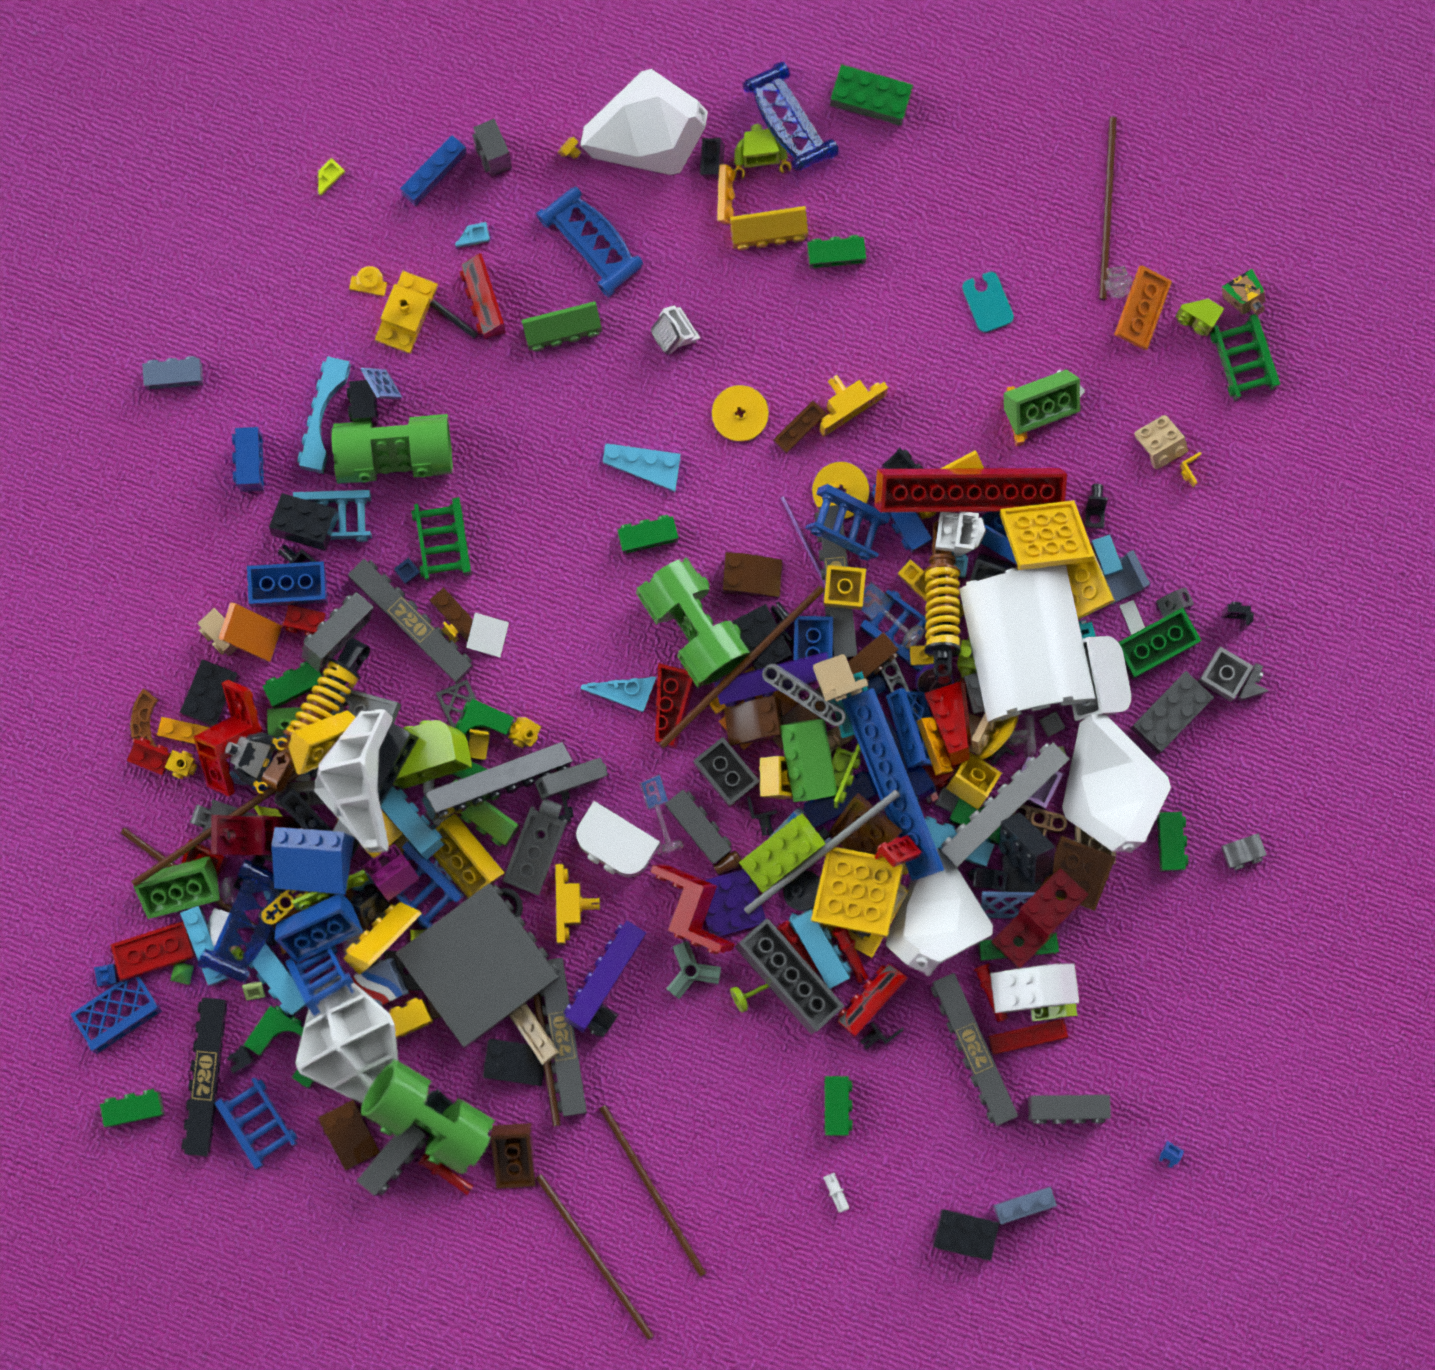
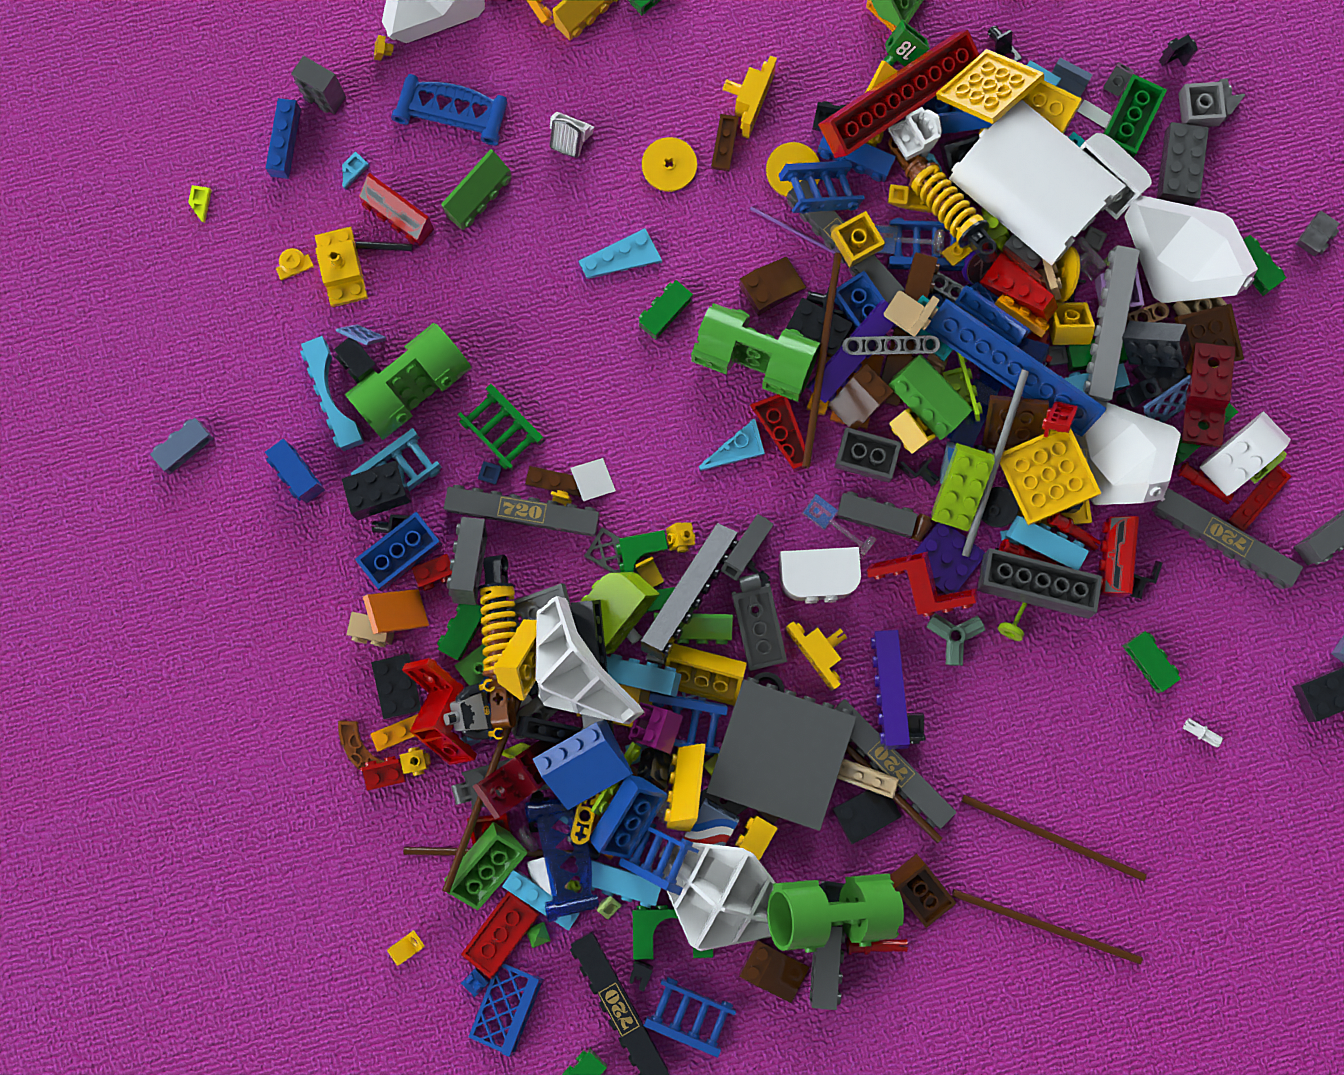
camera: 30 degrees left, 0 degrees up
none -> yellow bracket [387,930,425,966]
none -> green torso [883,20,930,66]

